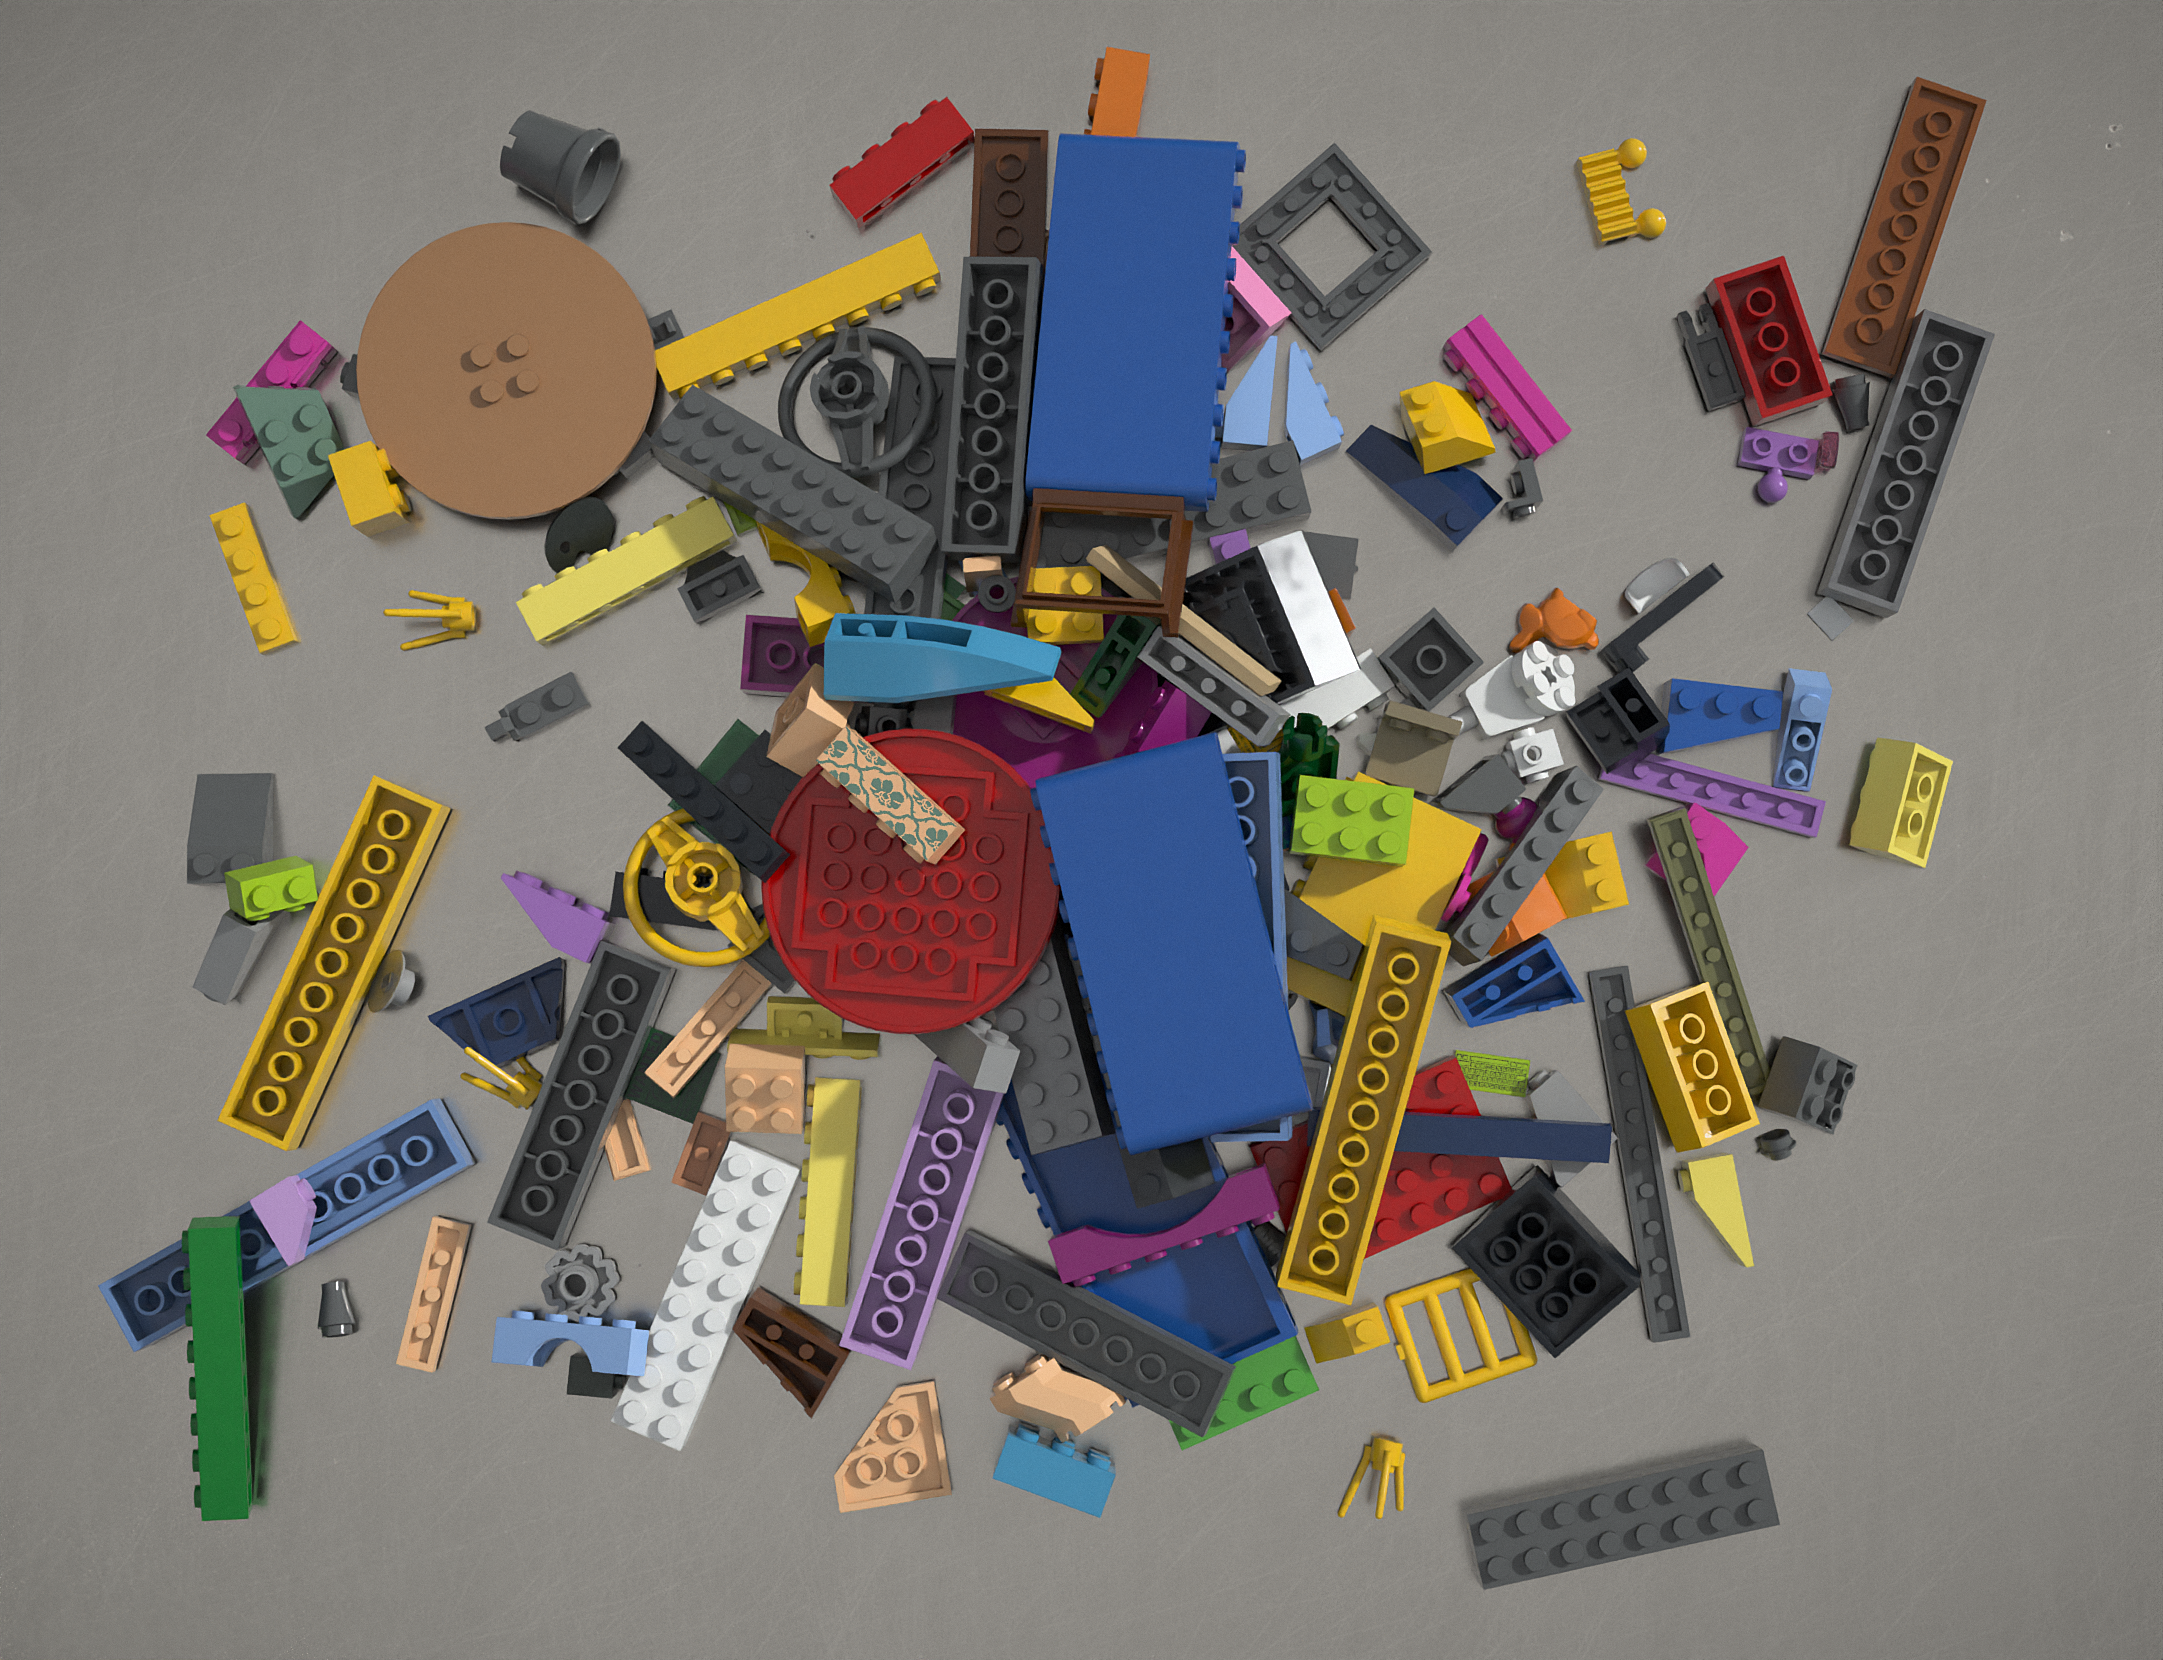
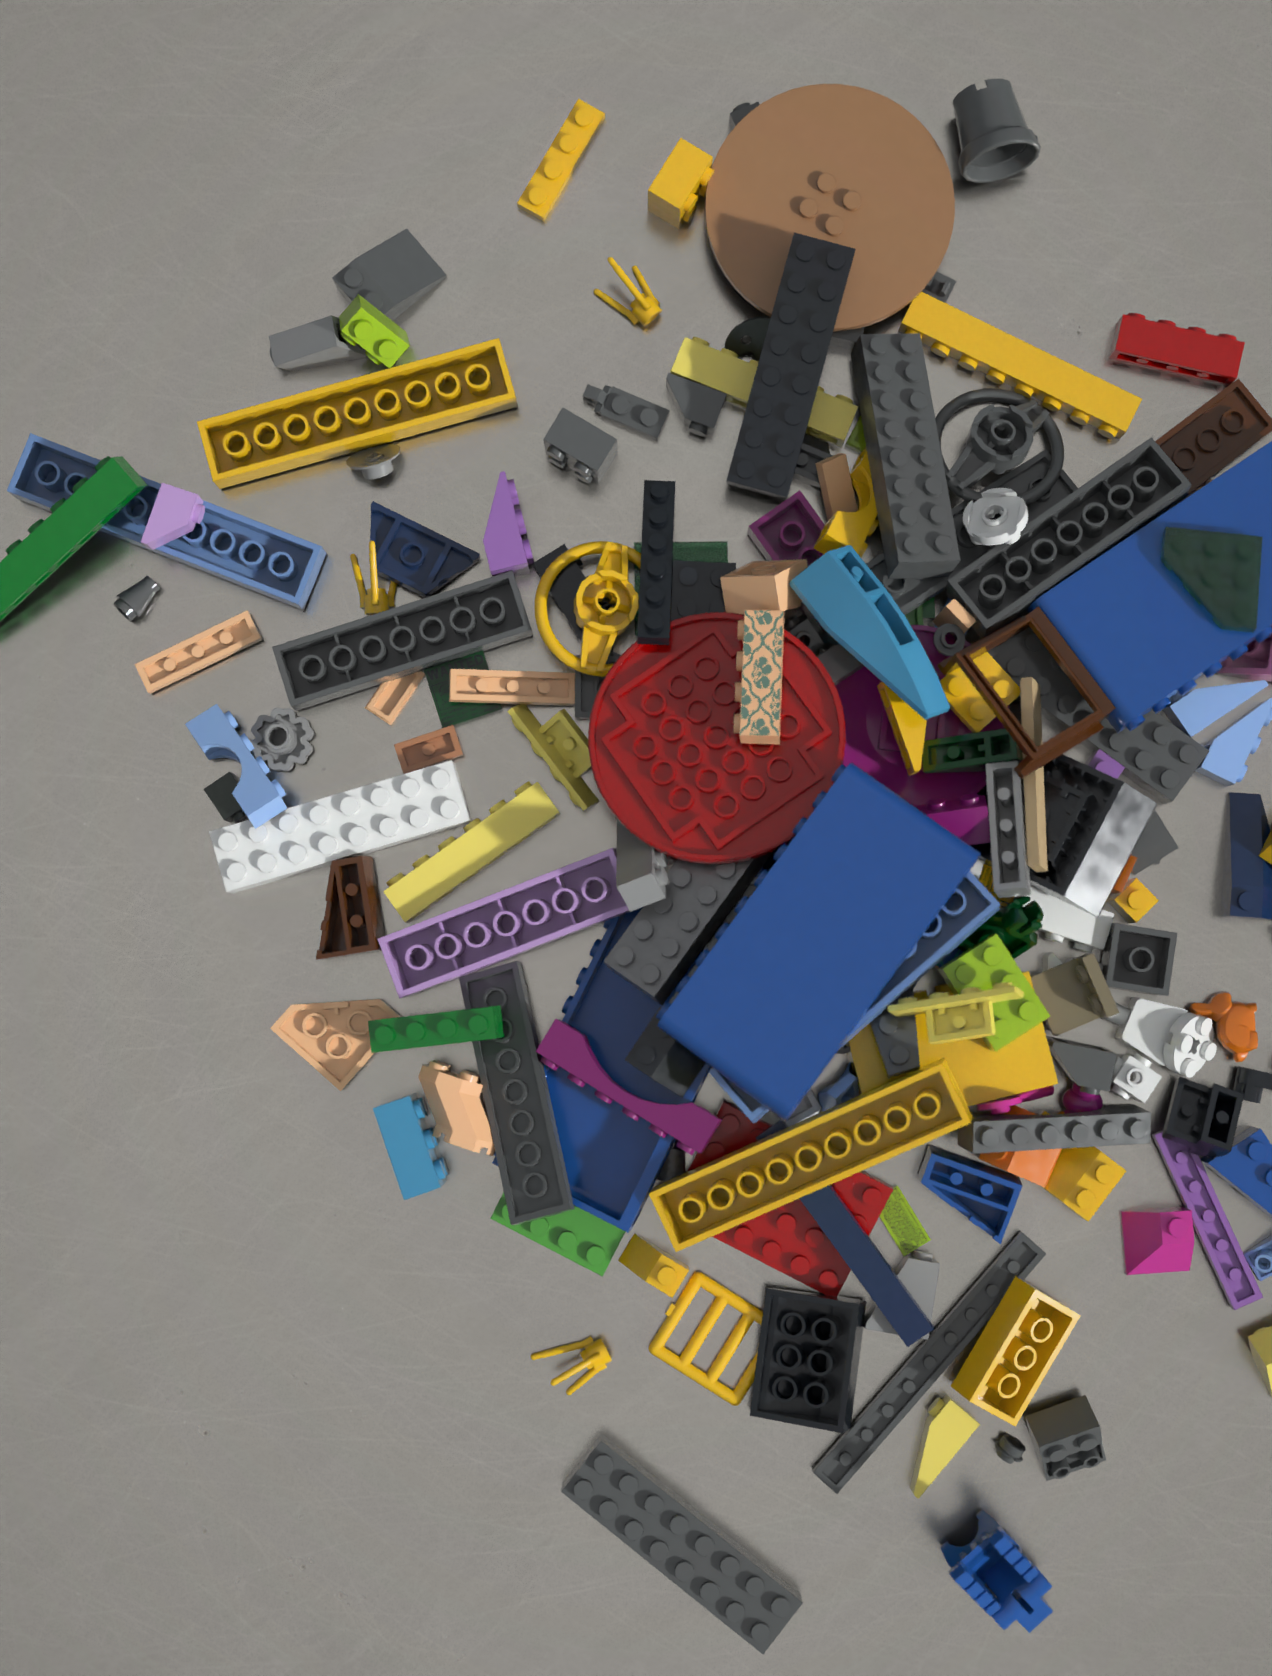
camera: 55 degrees right, 0 degrees up
dark pink brick [206,320,337,465] -> none
sand green wing [233,385,345,518] -> none
light nougat brick [725,1043,806,1134] -> none
olive tile [1647,807,1770,1097] -> none
none -> green brick [368,1005,504,1053]
none -> dark grey brick [543,408,618,485]
none -> dark grey slope [666,372,727,436]
none -> black brick [726,232,856,500]
none -> light nougat tile [815,453,858,520]
none -> light yellow bracket [888,982,1024,1044]
none -> blue piece [940,1510,1053,1633]
none -> white plate [963,488,1028,546]
none -> yellow brick [1107,878,1159,923]
none -> clear green plate [1161,527,1262,632]

